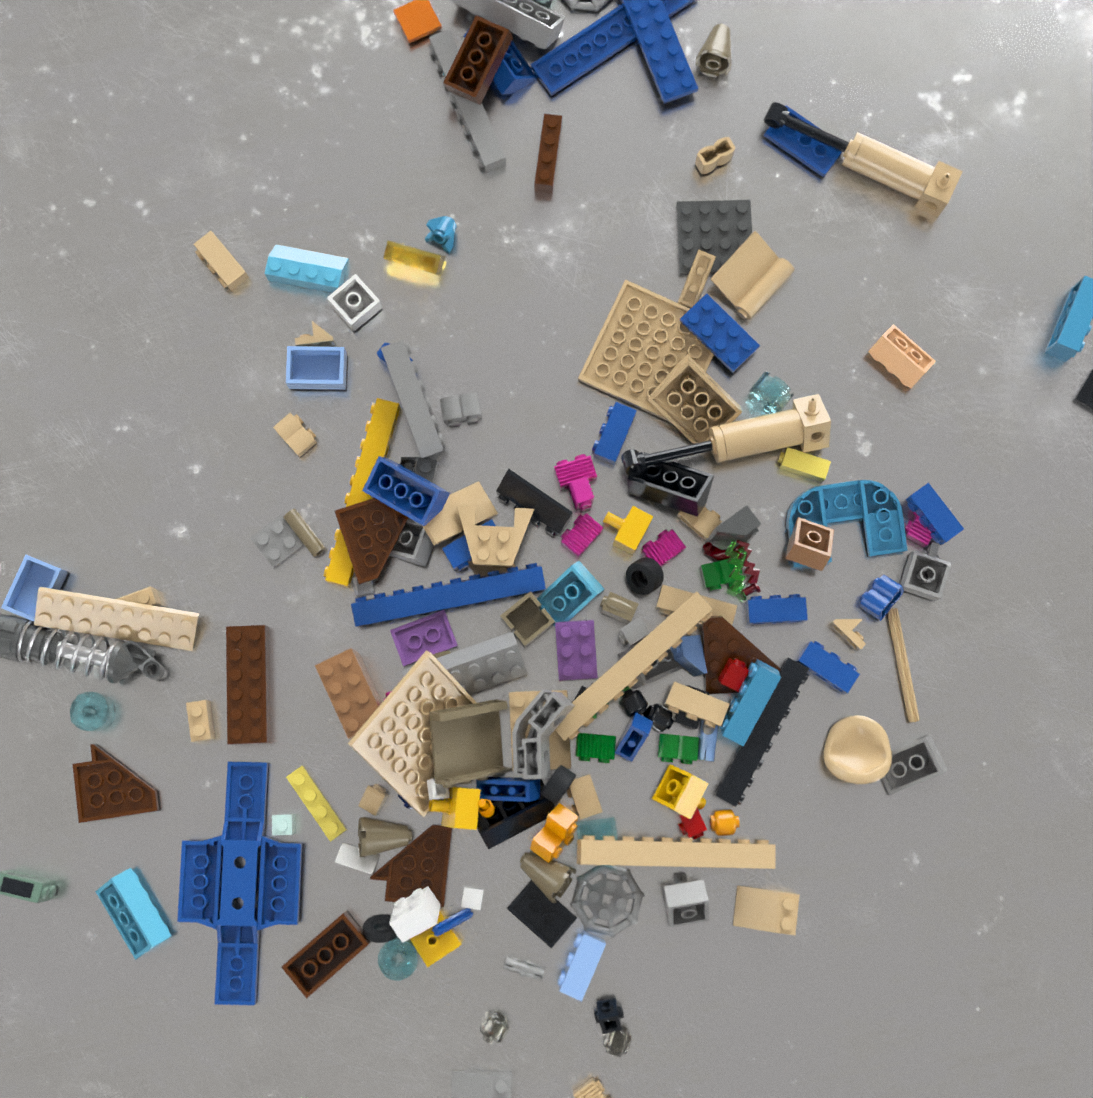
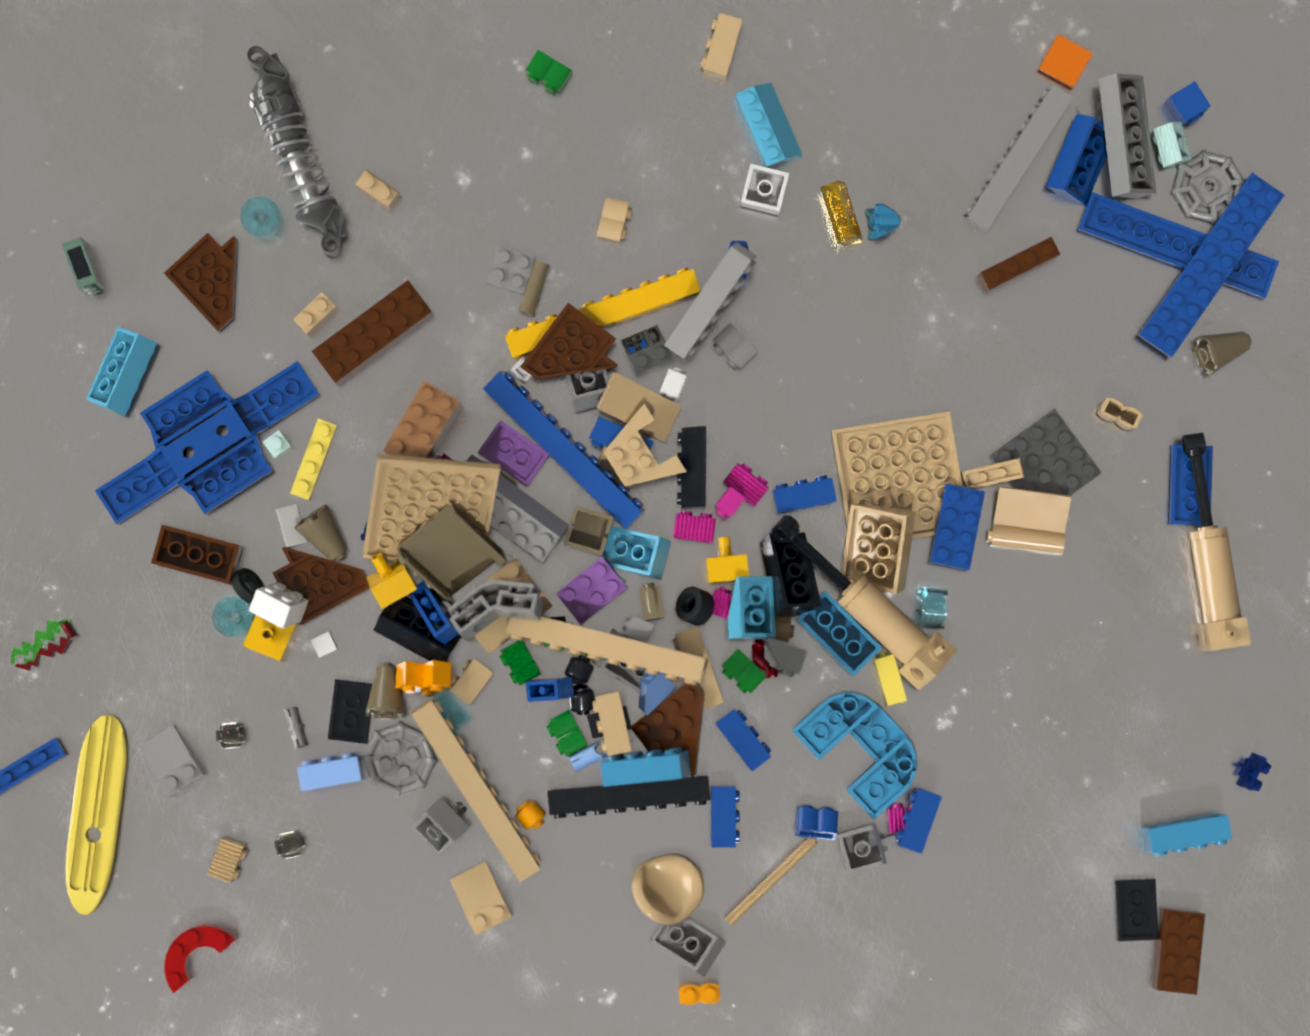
camera: 55 degrees right, 5 degrees up
light blue piece [1,555,68,622] -> none
tan plate [34,587,199,651] -> none
light blue piece [286,346,347,390] -> none
tan slope [295,322,336,347] -> none
tan slope [358,784,389,816] -> none
blue slope [362,456,450,526] -> none
white tile [427,779,450,800] -> none
blue axle [432,908,473,936] -> none
reddish brown brick [443,15,513,105] -> none
light orange cylinder [478,799,495,817] -> none
black tyre [541,765,576,804] -> none
black brick [594,998,624,1034] -> none
yellow brick [652,764,708,819] -> none
red brick [678,808,707,839] -> none
red brick [718,658,749,692] -> none
piece [724,540,761,601] -> none
medium nougat slope [786,517,834,571] -> none
tan slope [830,619,866,651] -> none
light nougat slope [868,324,936,388] -> none
none -> green brick [525,50,572,93]
none -> white brick [660,367,687,402]
none -> light orange brick [679,981,720,1005]
none -> medium azure slope [728,576,776,639]
none -> dark azure brick [796,591,882,677]
none -> clear blue hips [1236,752,1271,791]

